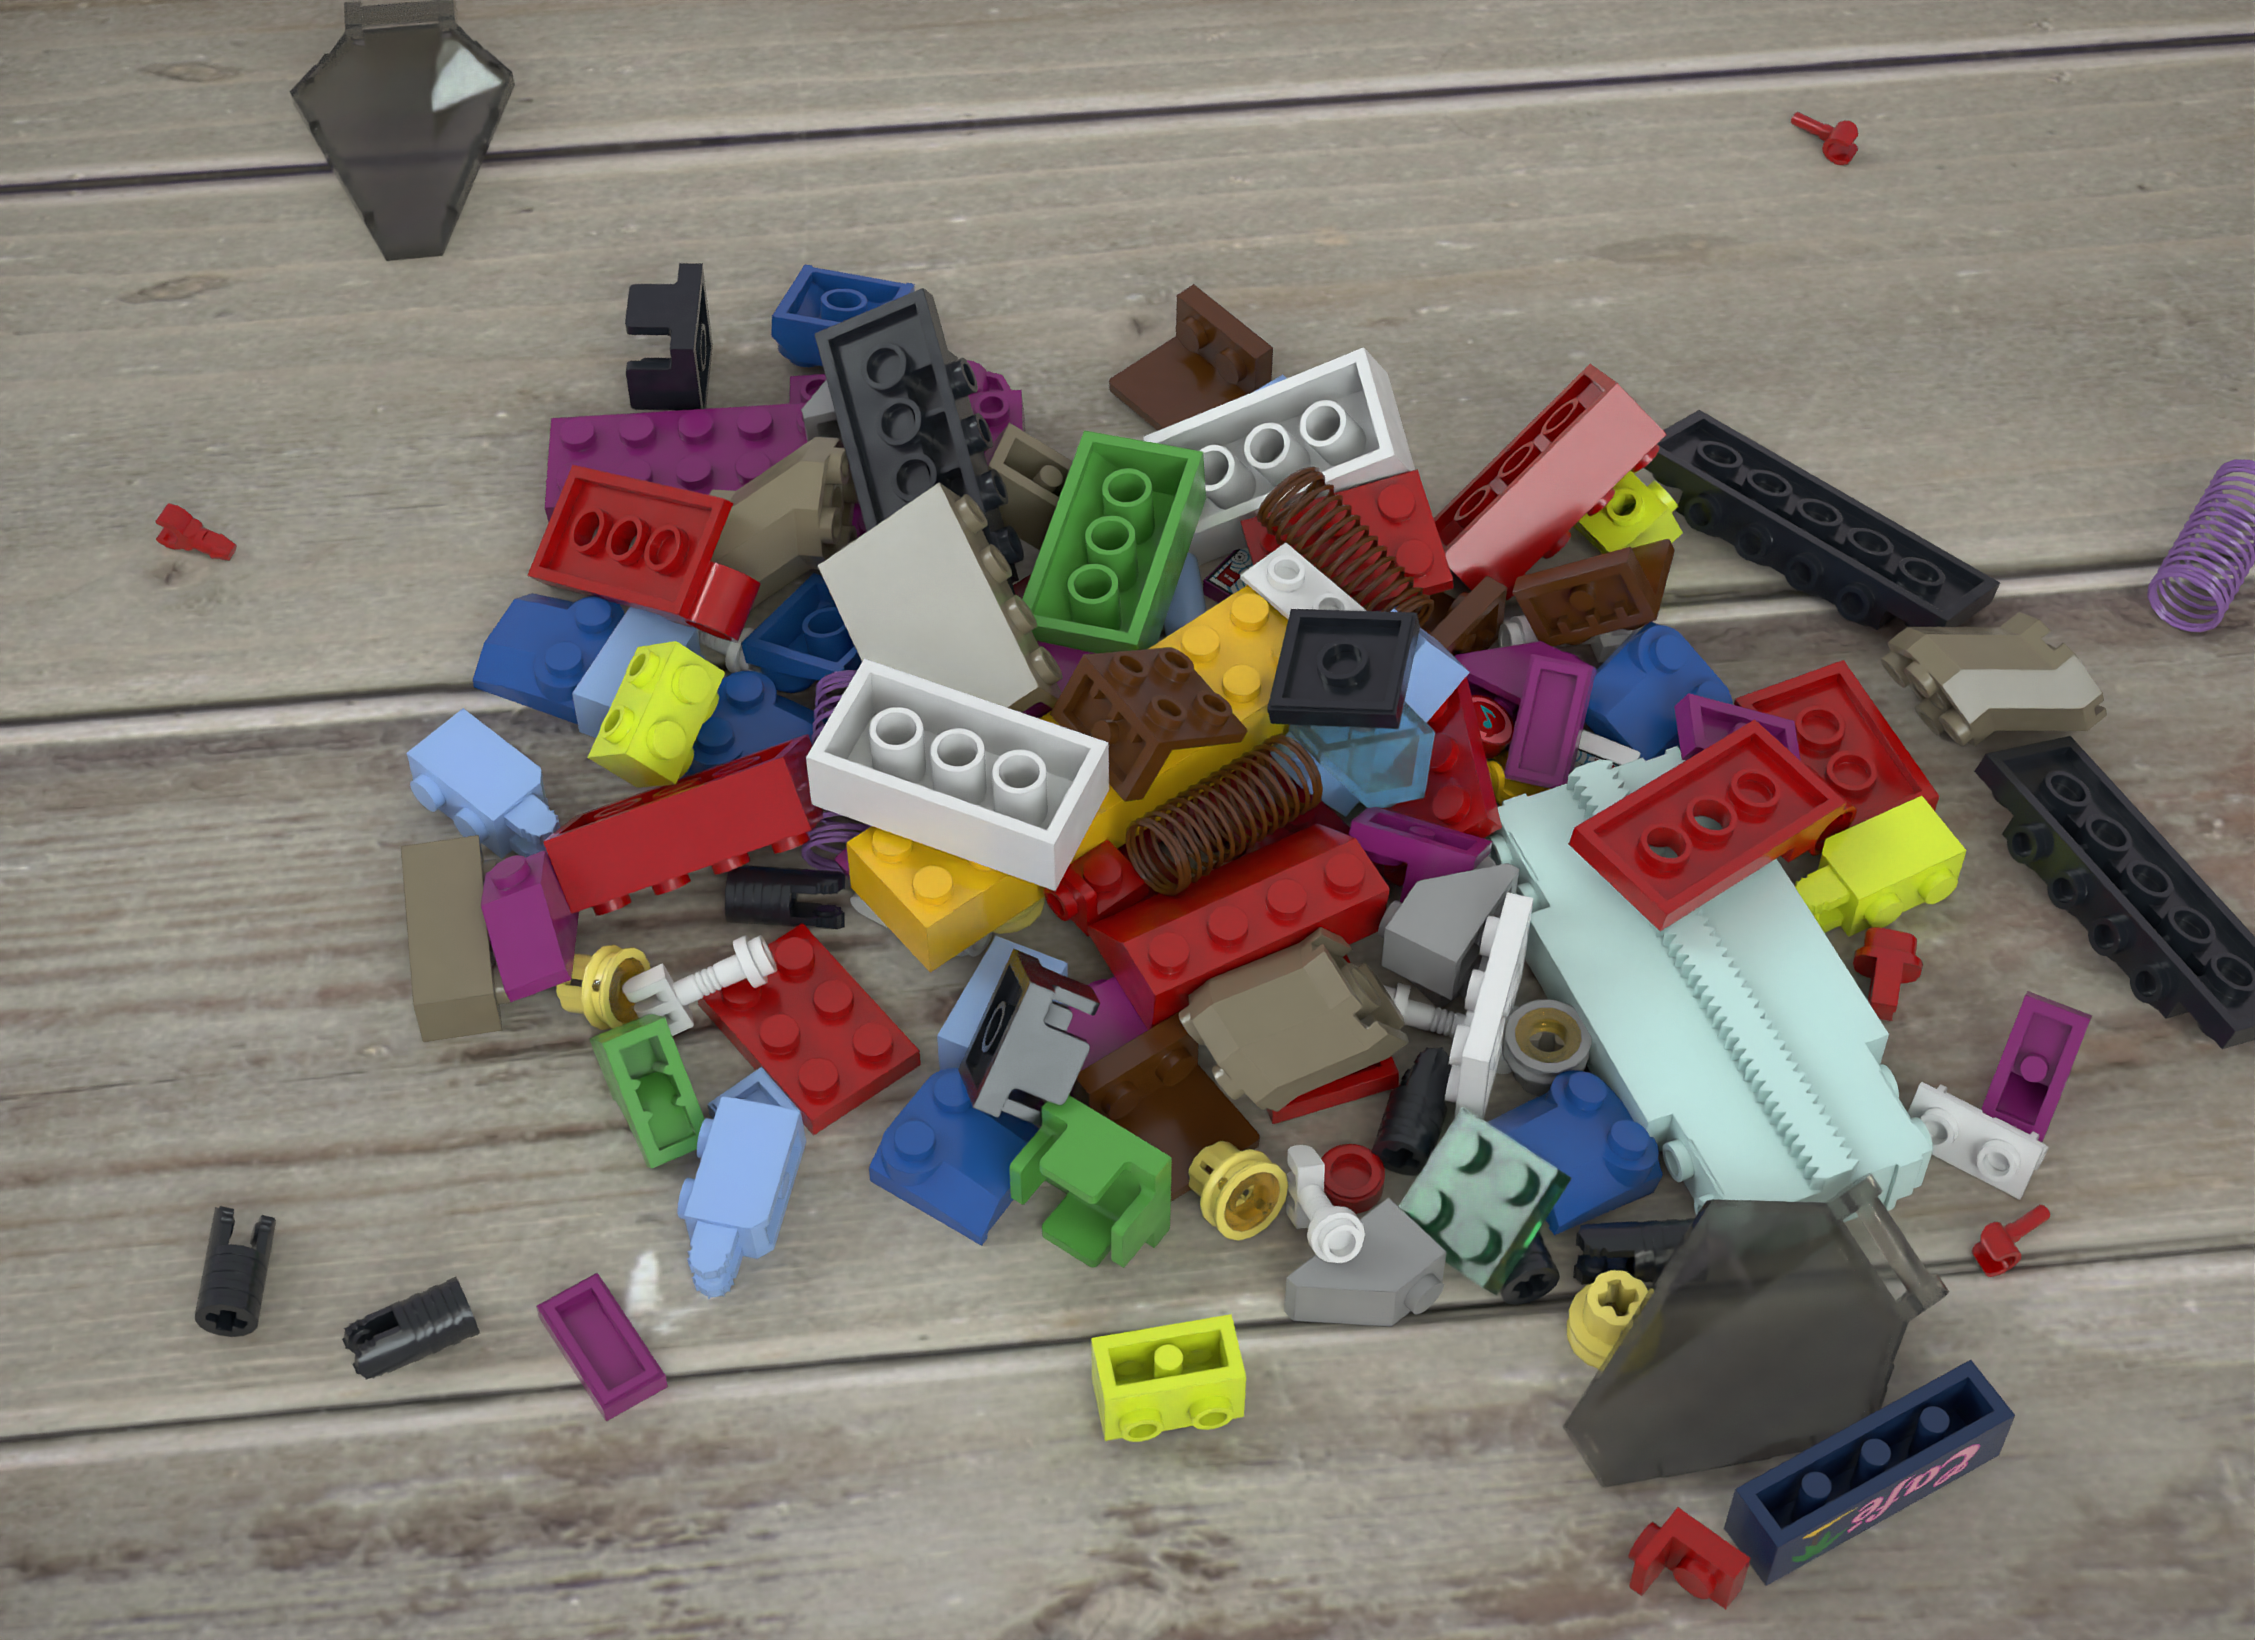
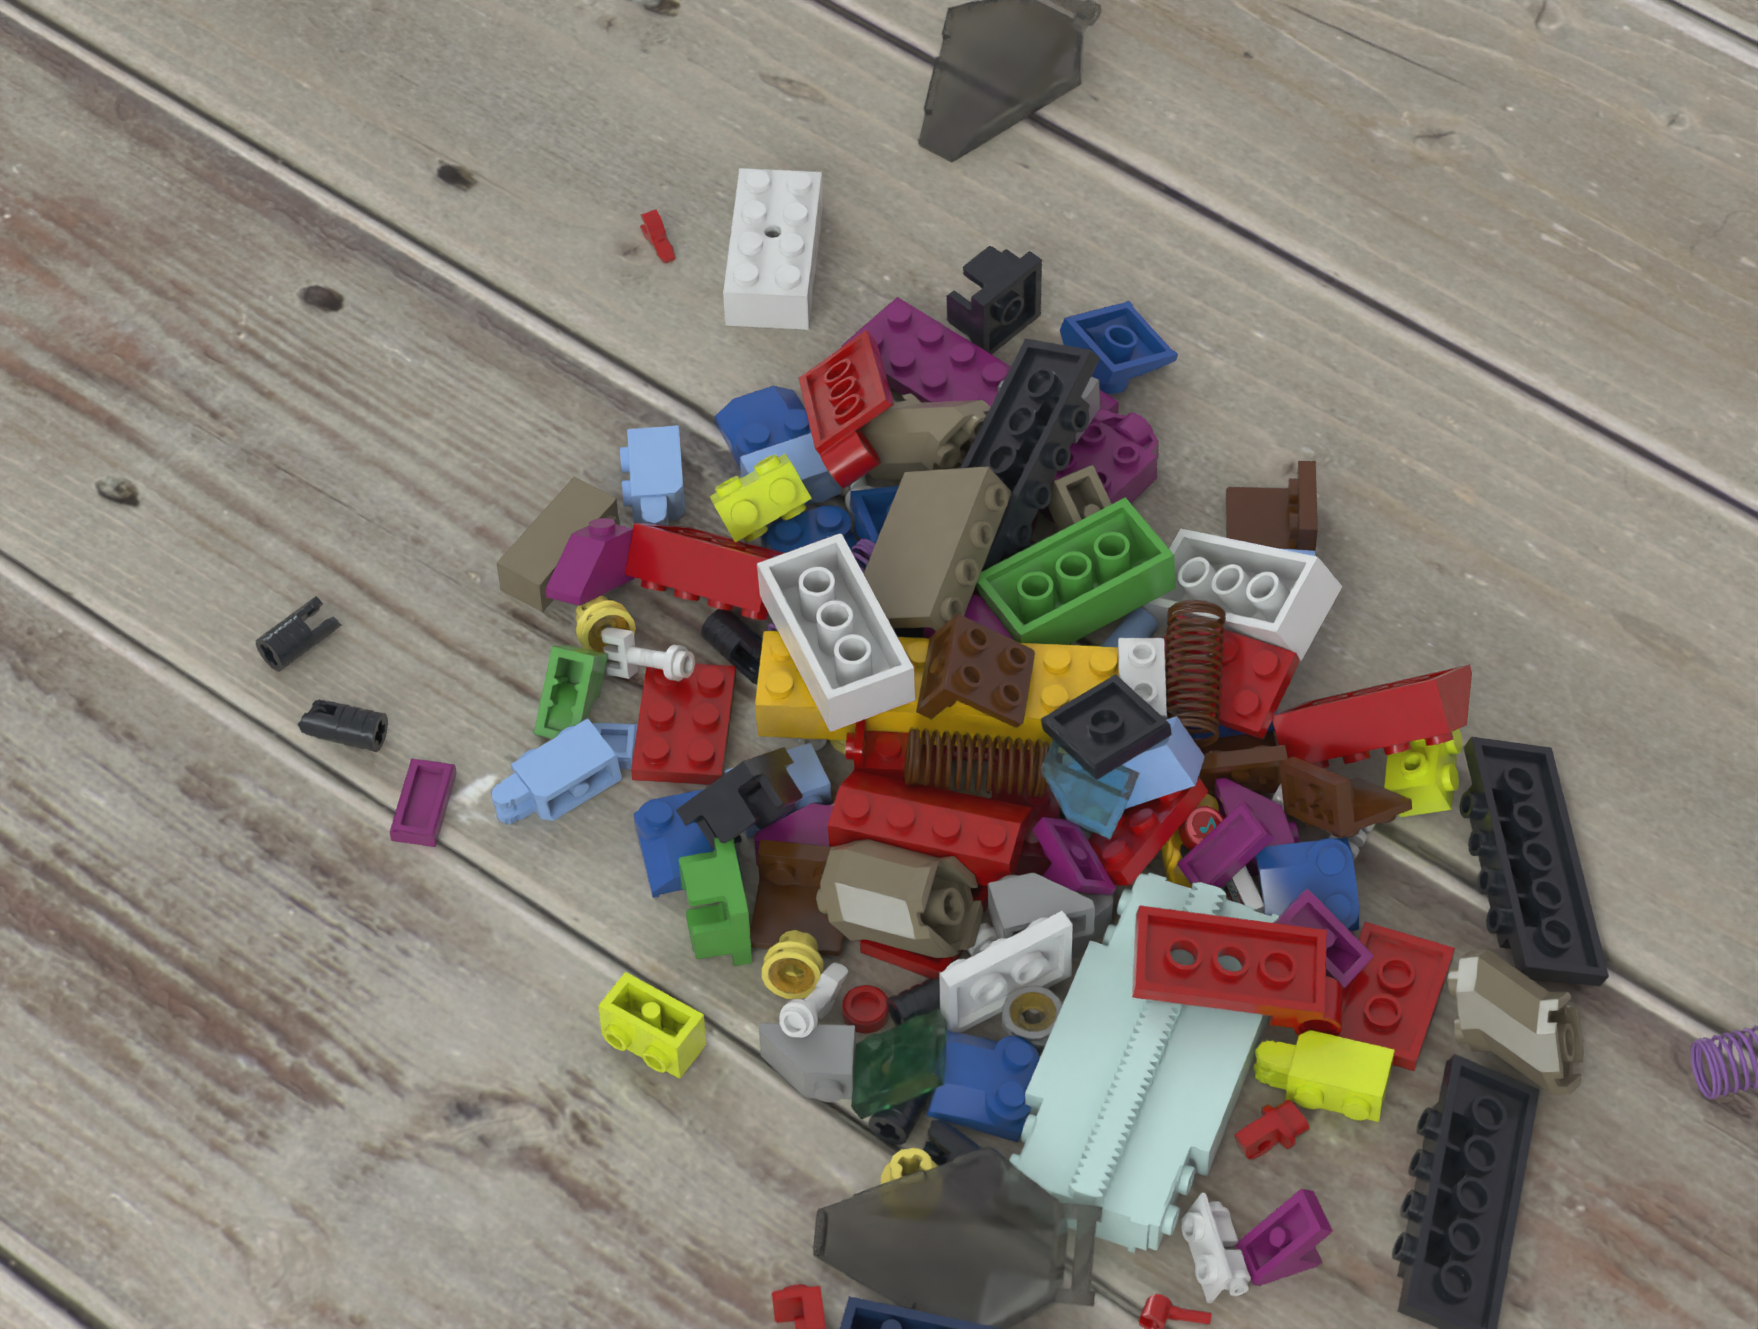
camera: 45 degrees right, 0 degrees up
none -> white brick [723,168,823,330]

